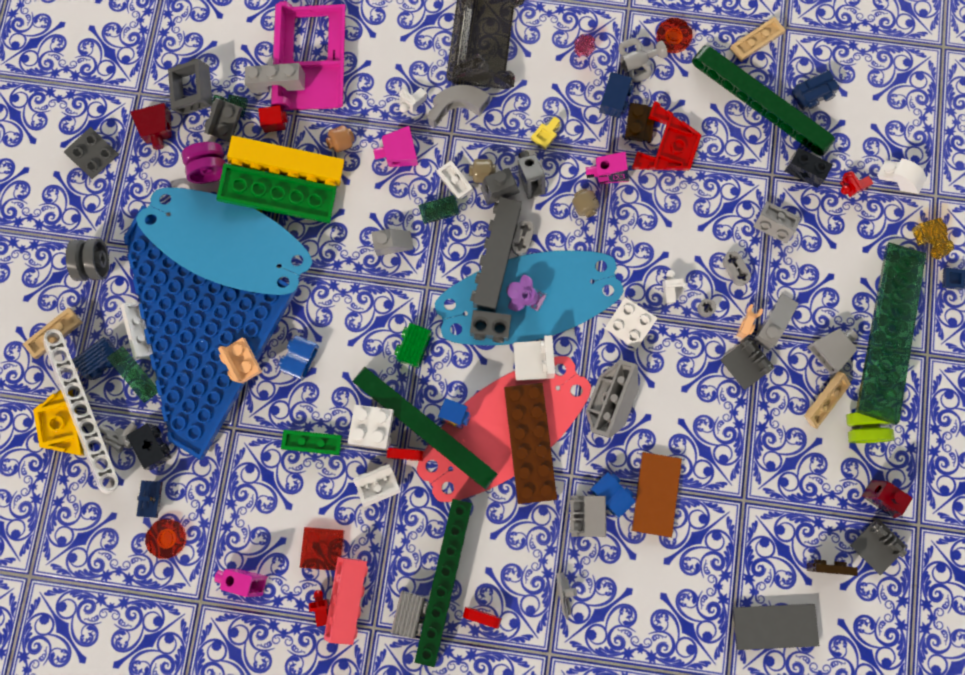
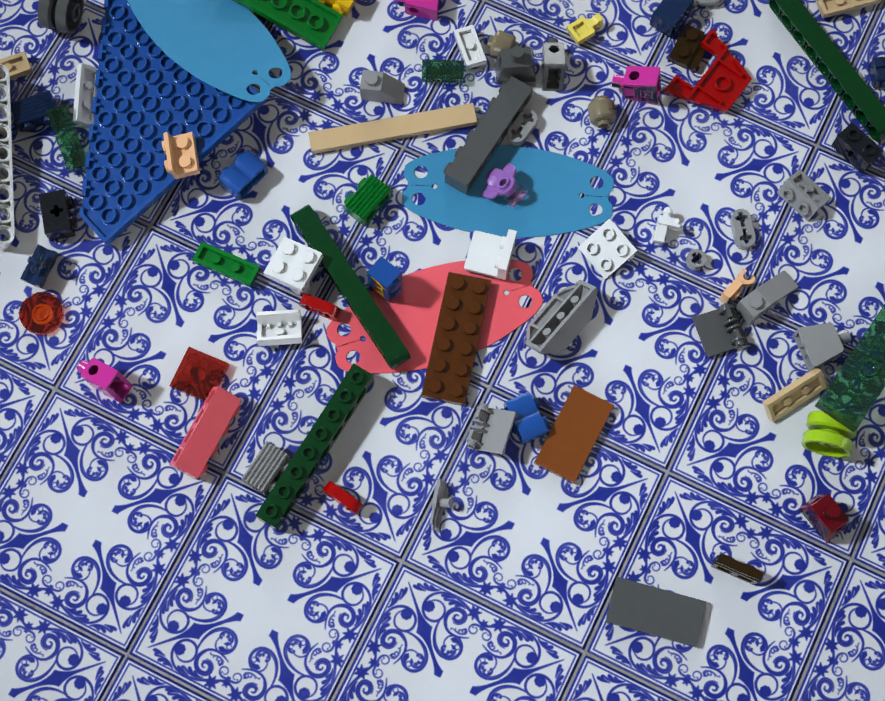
camera: 15 degrees right, 5 degrees down
light grey piece [99,422,137,453] -> none
red piece [308,590,330,627] -> none
dark grey brick [470,310,511,343] -> none
dark grey hinge [850,518,907,575] -> none
none -> tan tile [308,103,477,154]

